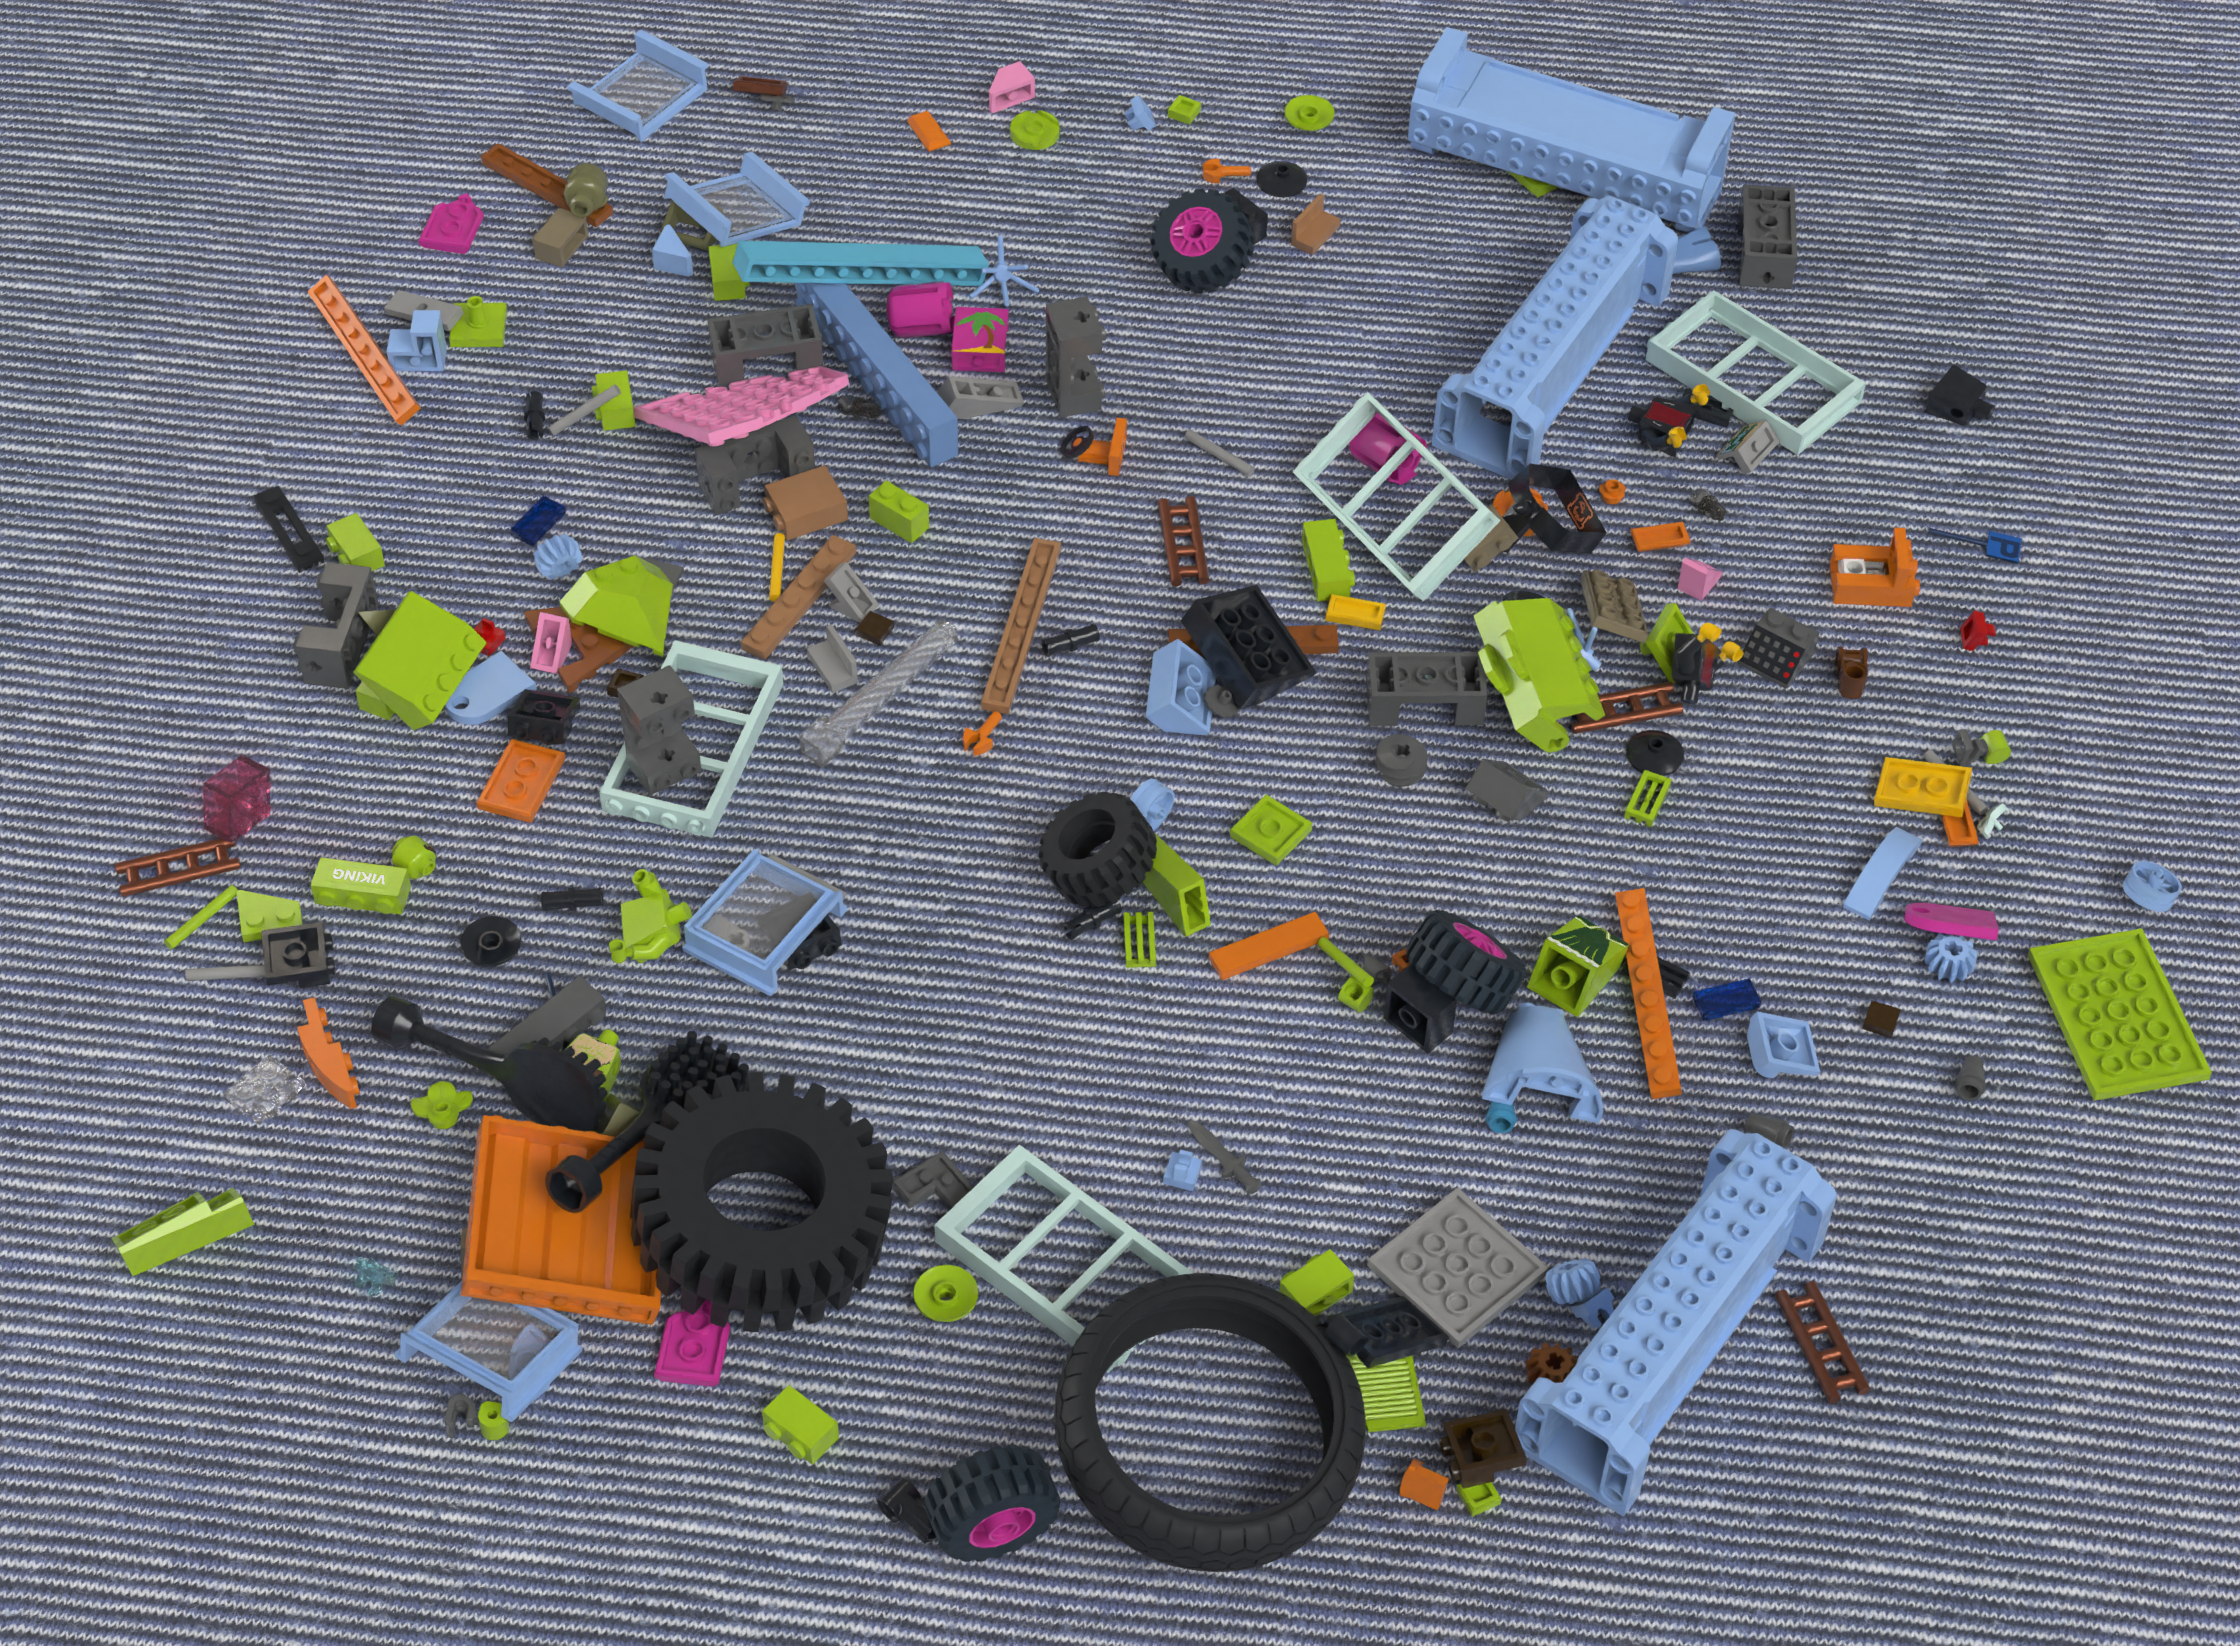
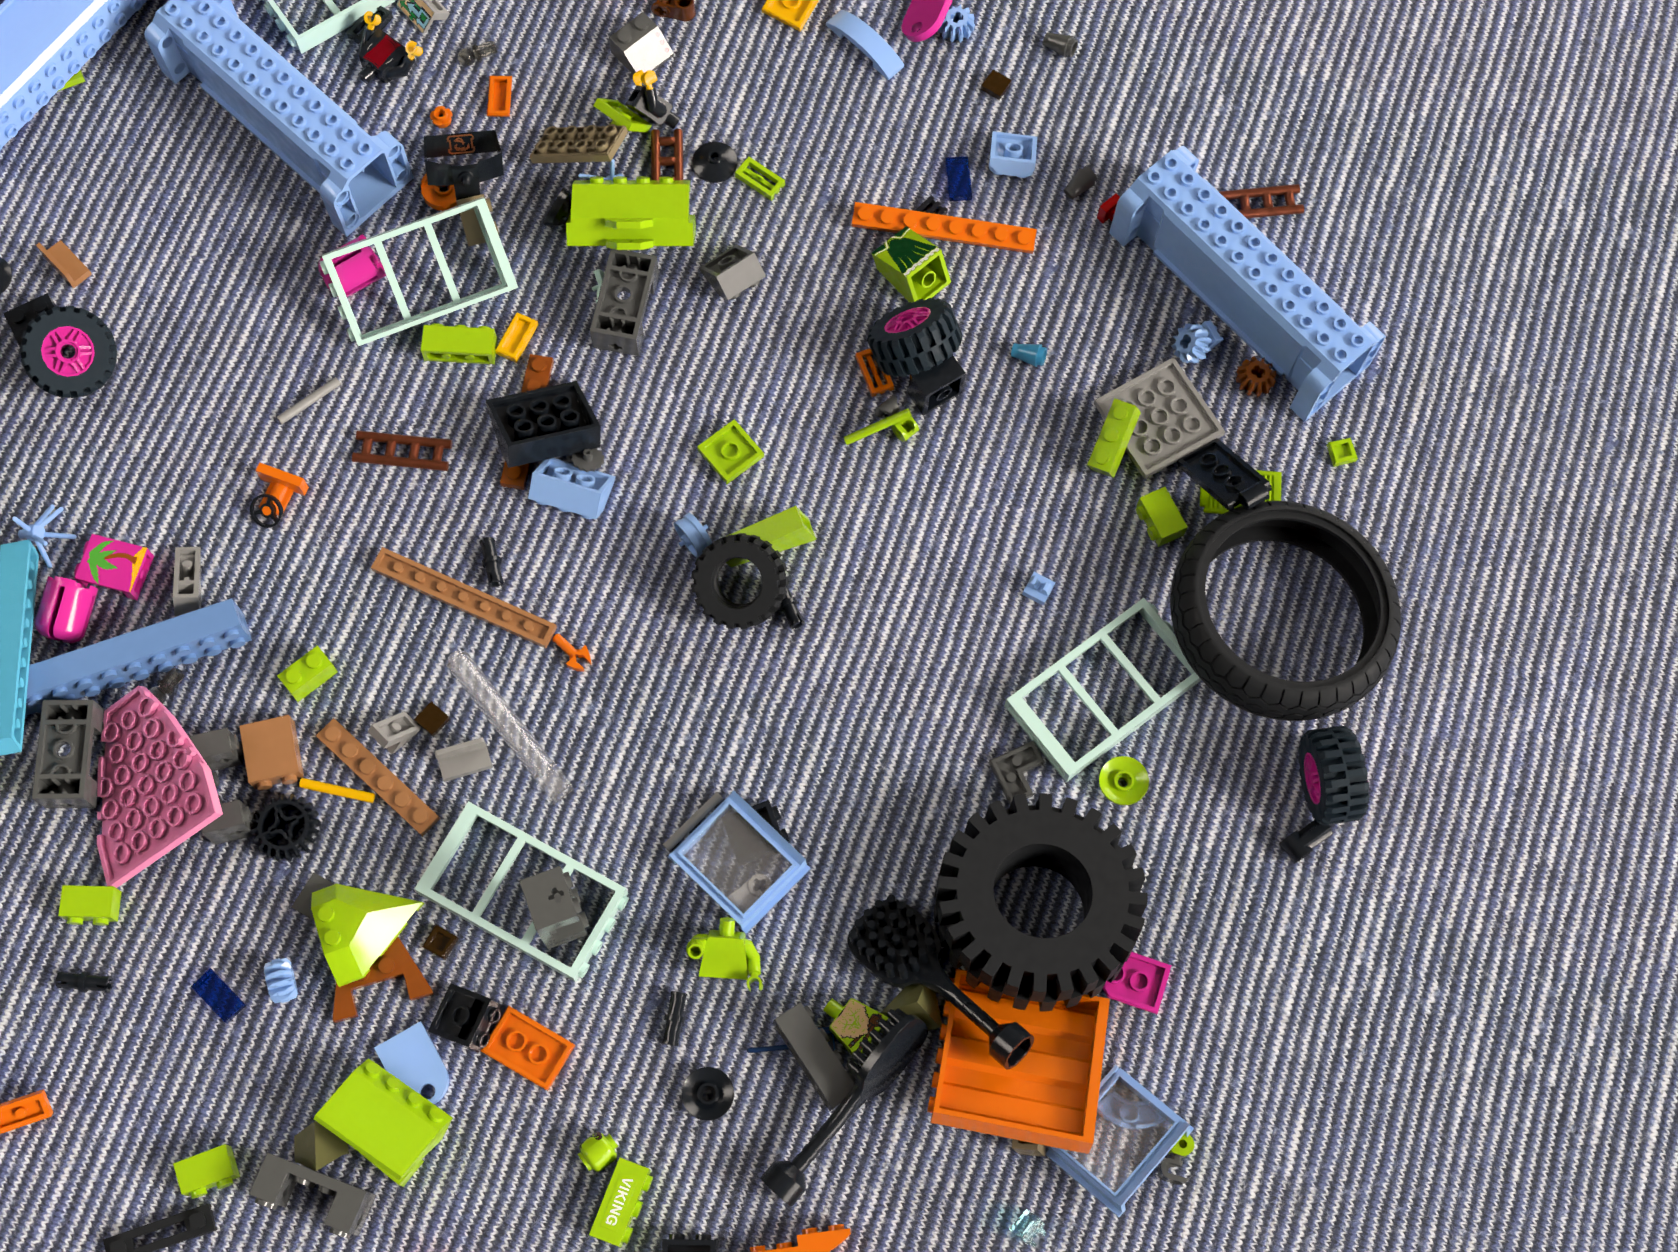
camera: 80 degrees left, 20 degrees up
lime plate [410,1081,473,1129] -> none
red tile [474,618,506,657] -> none
bright pink slope [530,612,573,674] -> none
light grey bar [549,384,621,435] -> none
lime brick [762,1385,839,1465] -> none
dark grey plate [1046,296,1106,418] -> none
lime tile [1123,912,1156,968] -> none
dark grey sword [1188,1120,1261,1194] -> none
orange tile [1208,911,1329,980] -> none
dark grey piece [1375,734,1427,787] -> none
orange tile [1400,1458,1449,1510] -> none
dark brown plate [1439,1409,1526,1489] -> none
light blue cone [1482,1002,1603,1123] -> none
bright pink slope [1677,558,1723,601] -> none
none -> black gear [250,794,321,862]
none -> lime brick [1087,398,1141,478]

